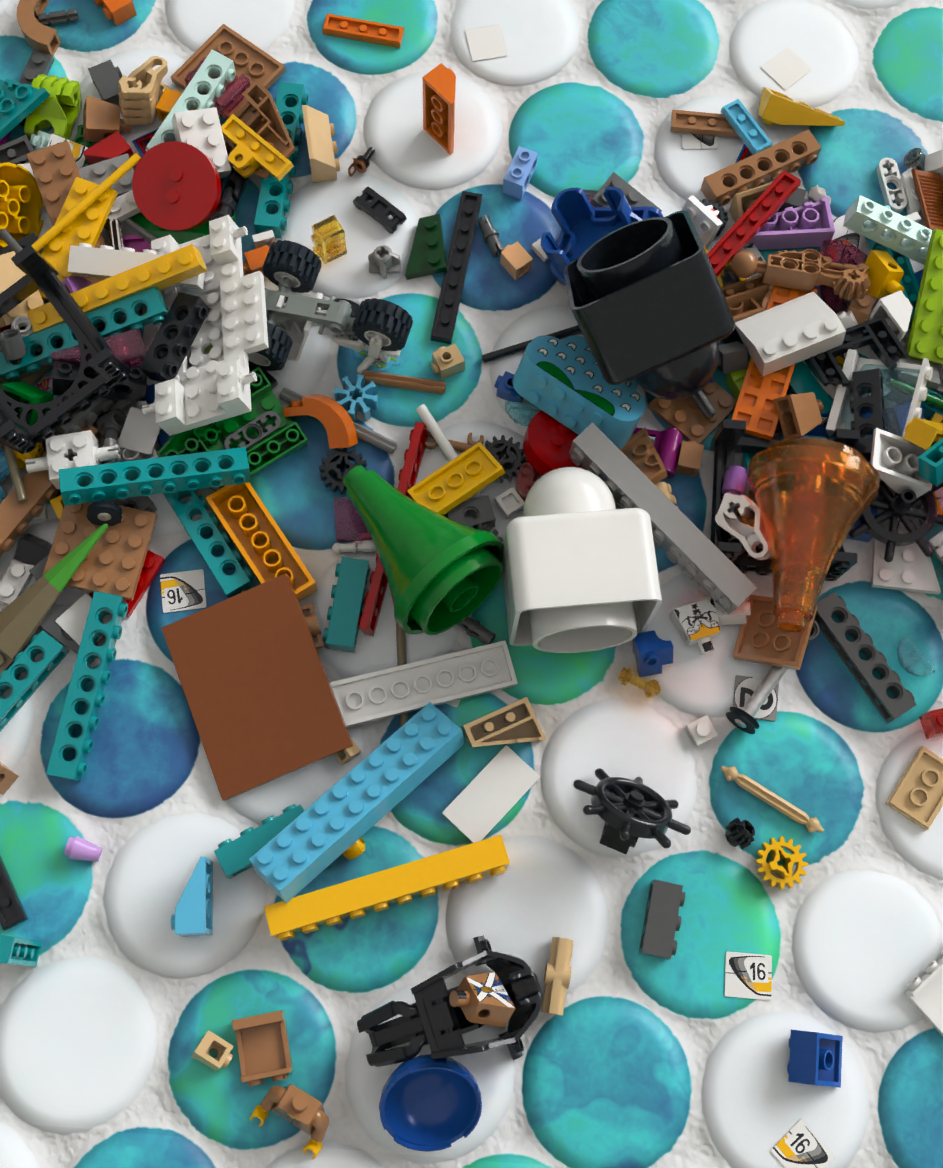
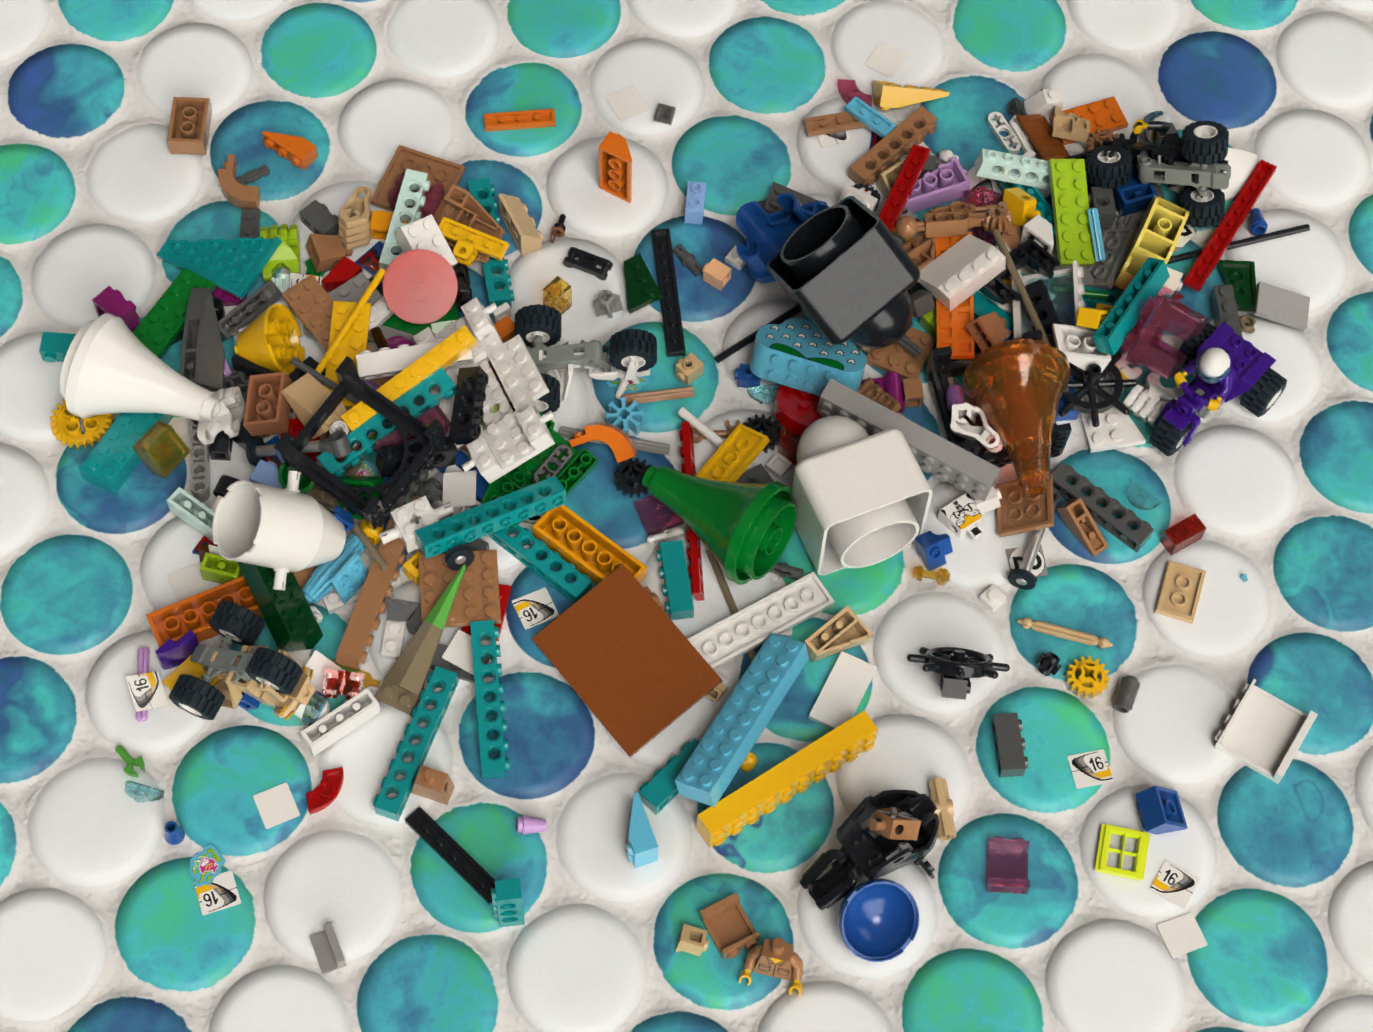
camera: 15 degrees left, 10 degrees down
none -> dark grey tile [654,103,676,125]
none -> clear pink tile [837,79,872,107]
none -> clear pink panel [986,836,1030,894]
none -> dark tan piece [992,229,1056,360]
none -> medium nougat slope [1056,497,1109,557]
none -> neon yellow piece [1094,824,1150,881]
none -> dark grey head [1113,675,1140,713]

